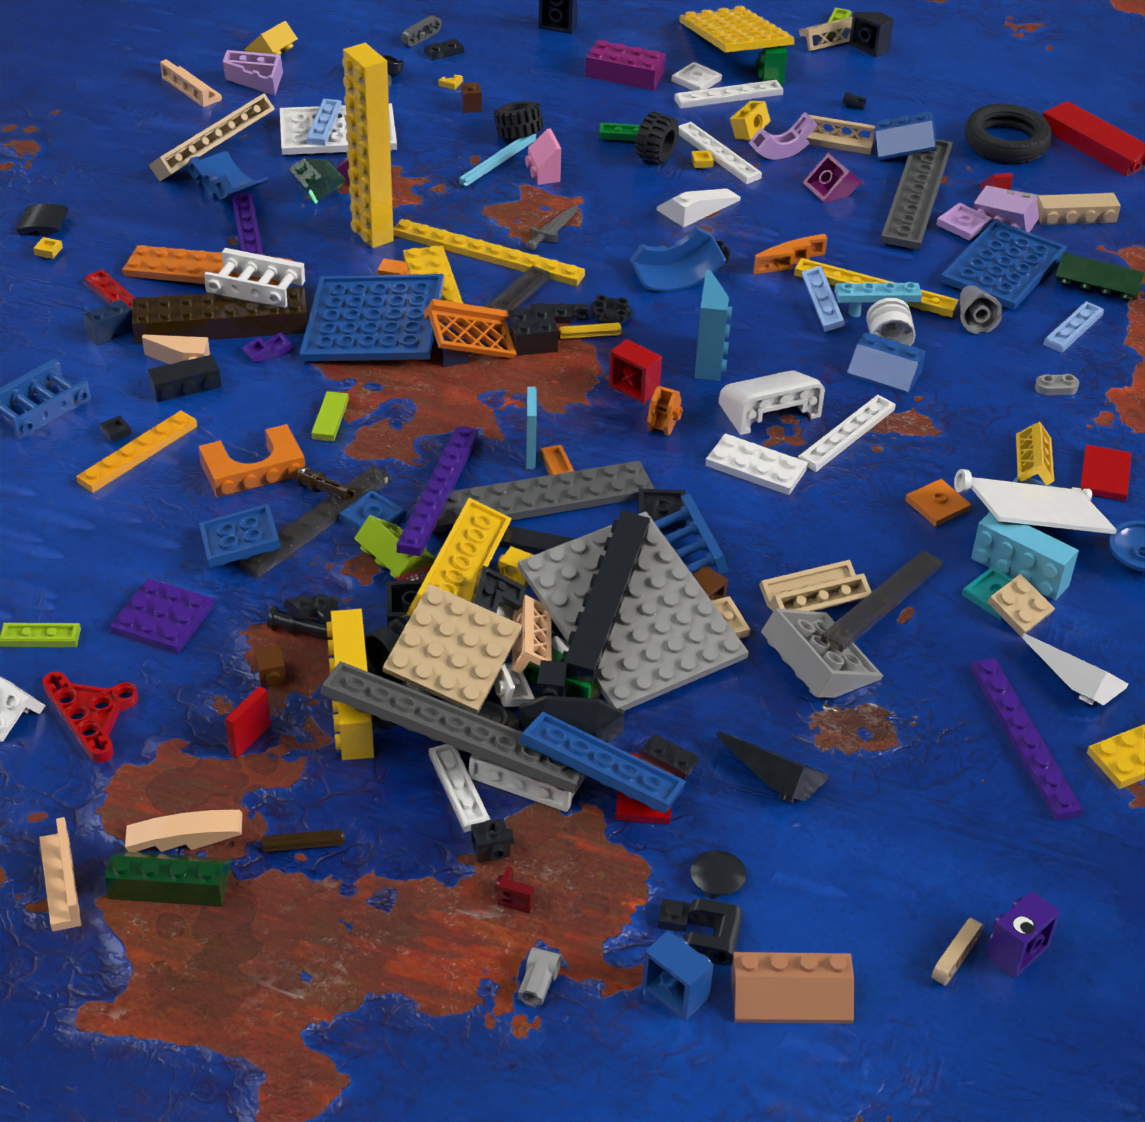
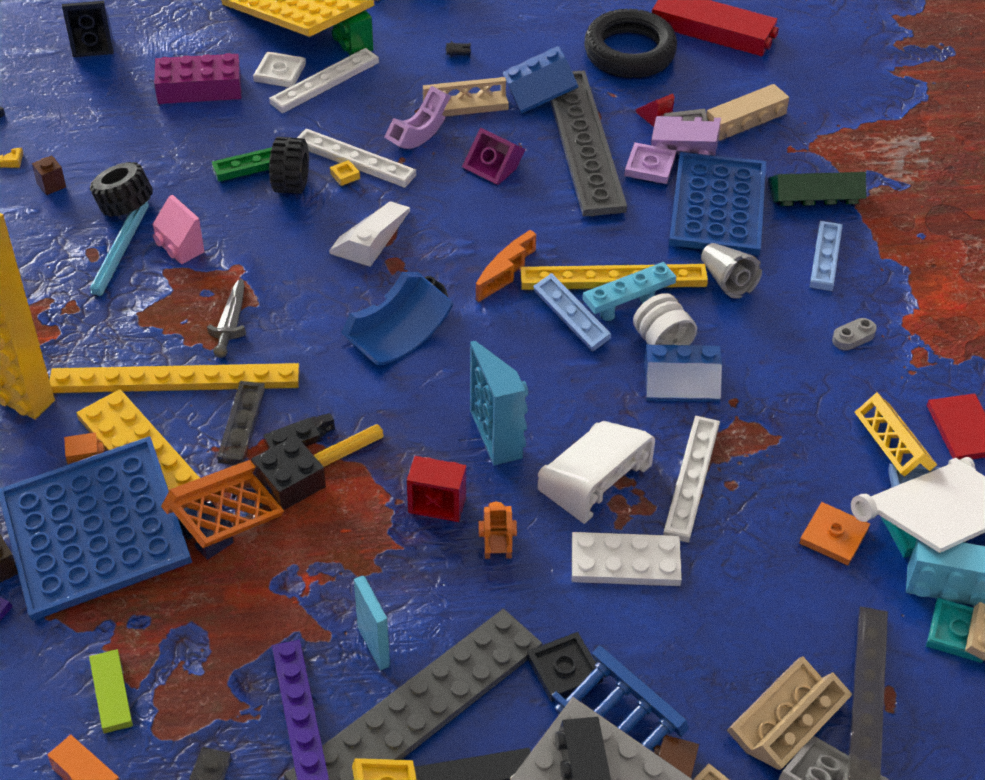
camera: 25 degrees left, 5 degrees up
orange tile [540,445,574,475] -> none
black dish [590,295,632,323] -> none
yellow brick [730,101,771,141] -> none

